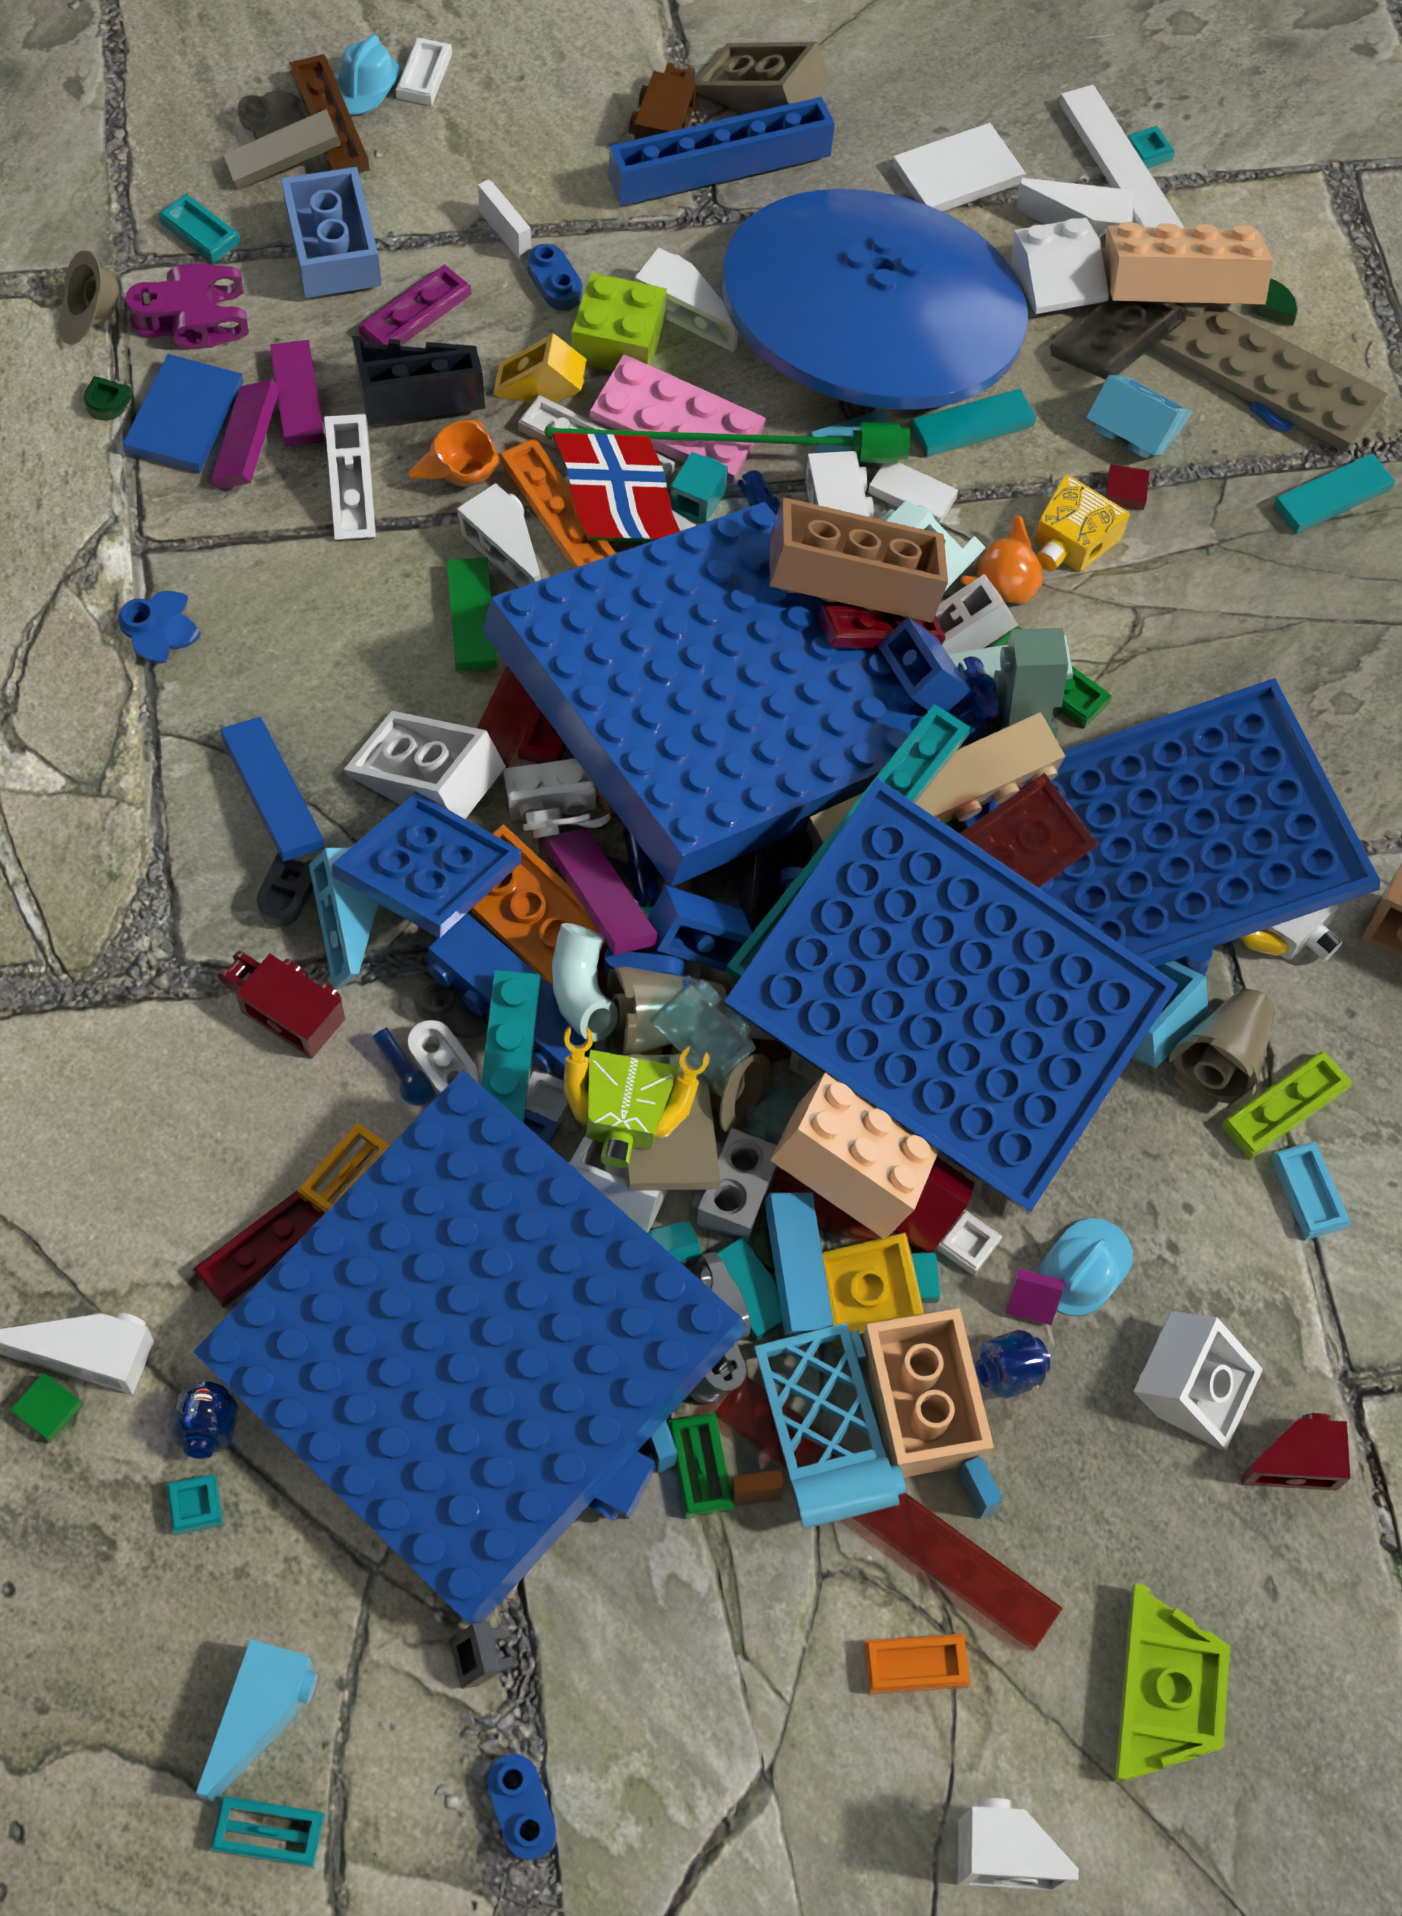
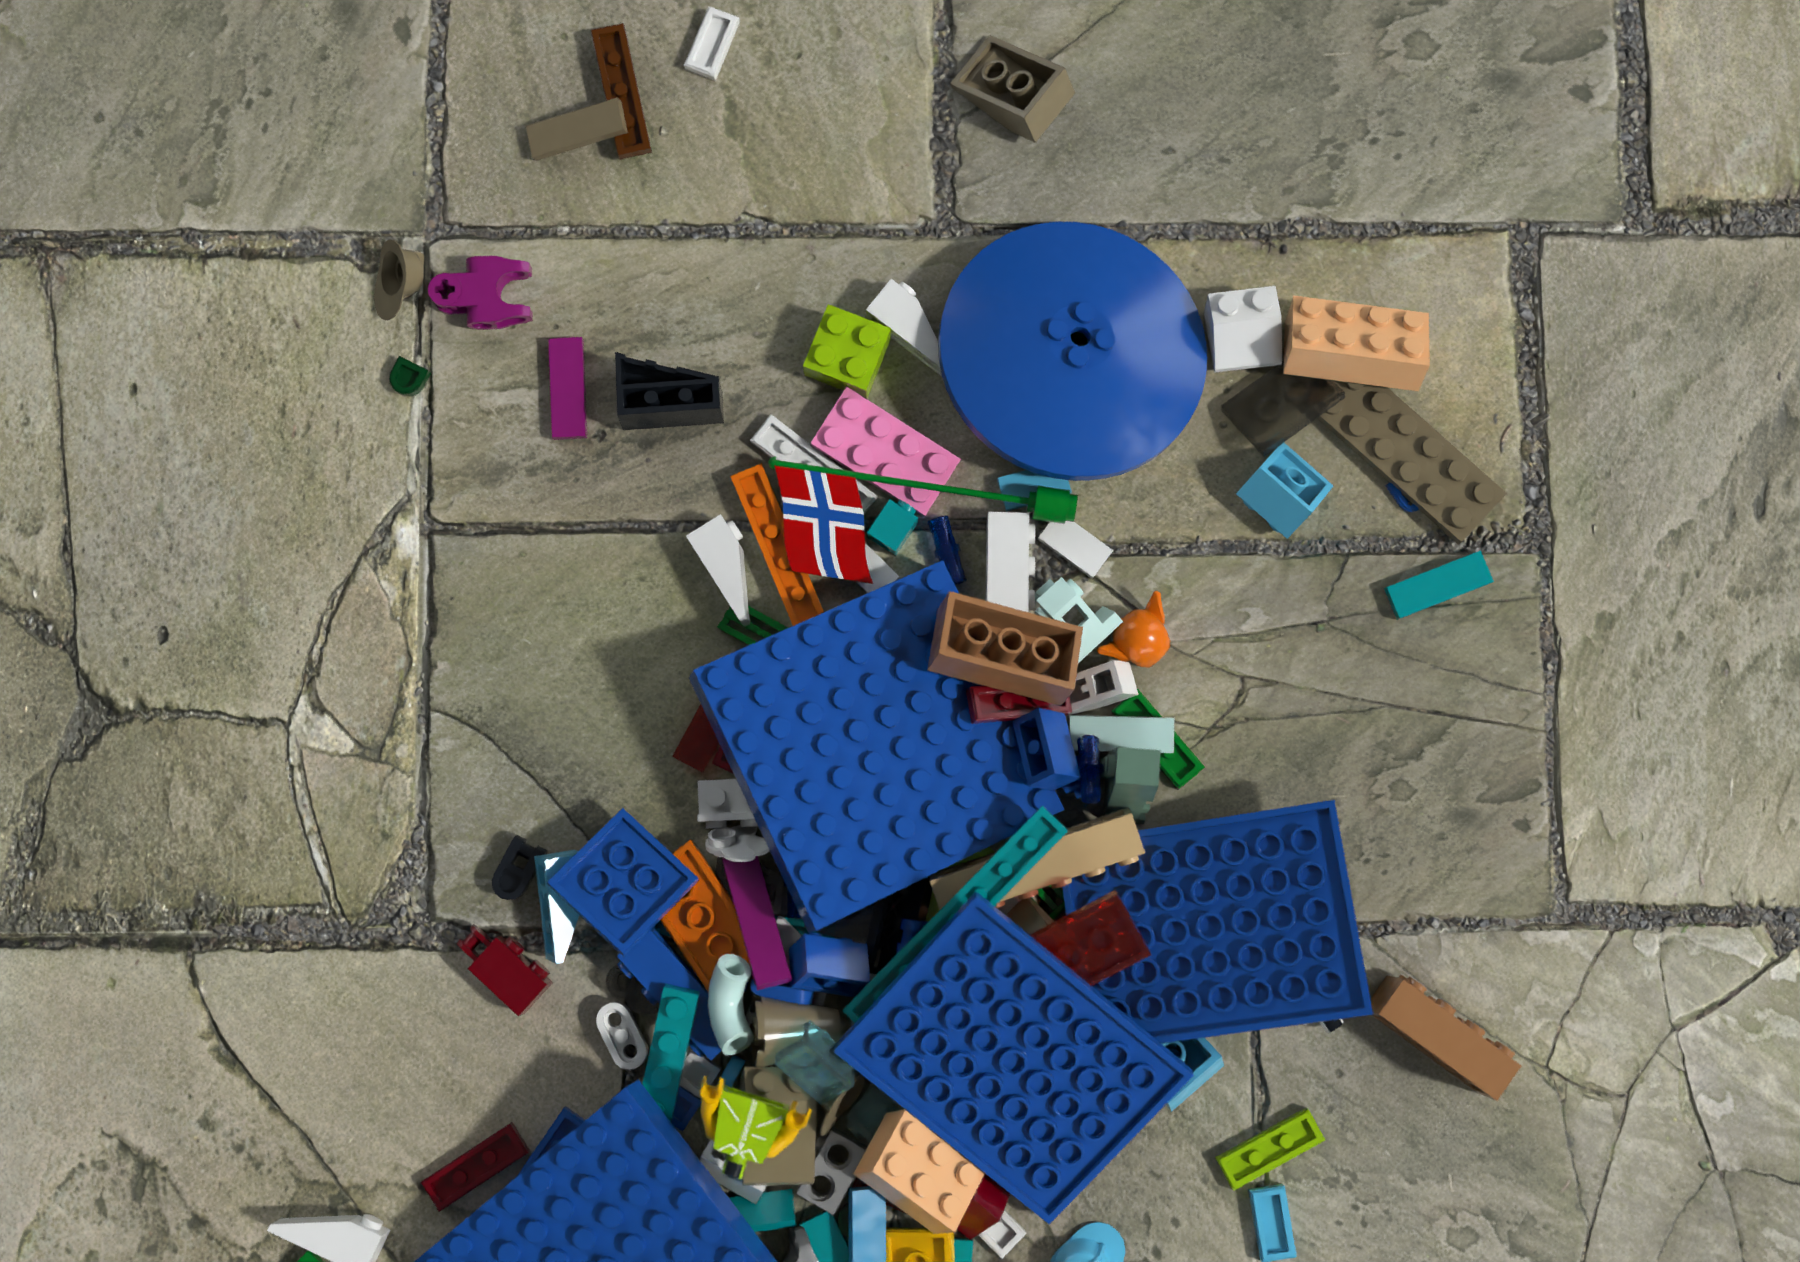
camera: 15 degrees right, 20 degrees up
blue plate [118,591,201,663] -> none
blue tile [123,354,244,473] -> none
teal tile [158,193,241,264] -> none
magenta tile [211,379,280,489] -> none
blue tile [220,717,324,862] -> none
clear smoke plate [237,91,306,140] -> none
medium blue brick [281,167,382,298] -> none
light orange tile [297,1122,390,1213] -> none
white slope [324,414,376,540] -> none
medium azure piece [334,34,400,115] -> none
white slope [344,711,506,819] -> none
magenta tile [359,264,471,345] -> none
clear blue bar [372,1027,435,1106] -> none
orange piece [408,419,499,487] -> none
green tile [447,557,497,671] -> none
white tile [478,179,531,261] -> none
yellow slope [493,333,587,403] -> none
blue plate [527,244,582,311] -> none
blue brick [609,96,835,206] -> none
reddish brown brick [629,62,696,140] -> none
white tile [892,123,1026,212] -> none
teal tile [912,388,1036,457] -> none
white slope [1015,178,1134,249] -> none
yellow torso [1034,474,1131,572] -> none
white tile [1059,85,1185,228] -> none
dark red tile [1105,464,1150,510] -> none
teal tile [1126,126,1175,168] -> none
dark tan cone [1169,989,1275,1109] -> none
dark green tile [1257,278,1298,326] -> none

